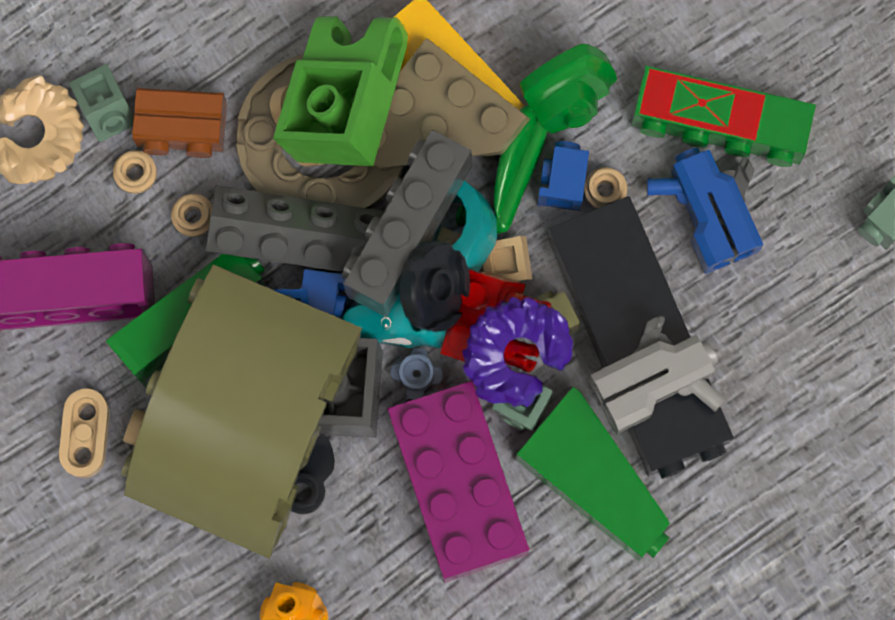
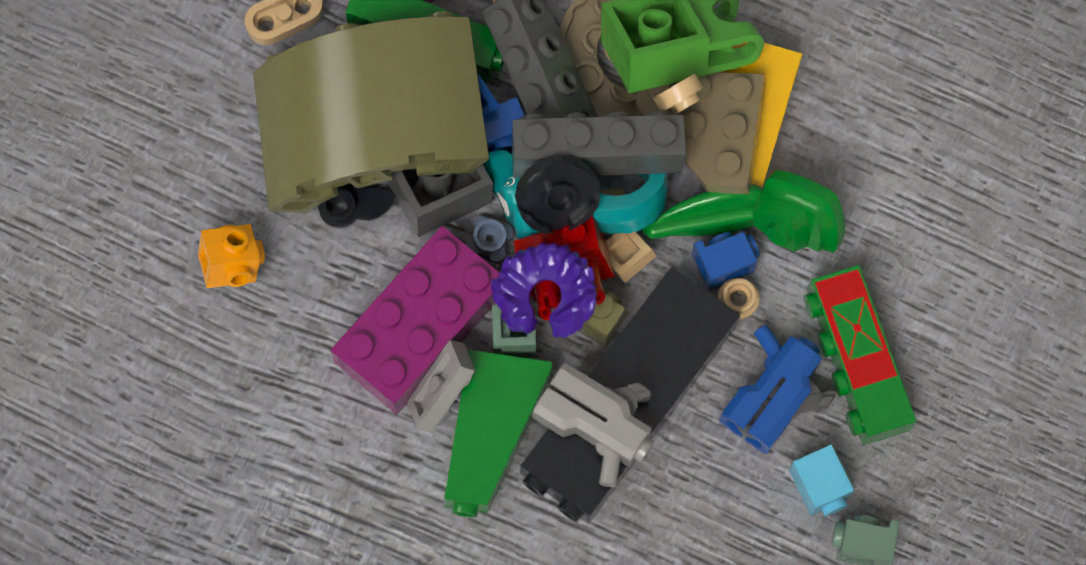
camera: 55 degrees right, 5 degrees down
none -> light grey plate [407,339,475,433]
none -> tan plate [652,74,703,115]
none -> medium azure brick [789,444,854,517]

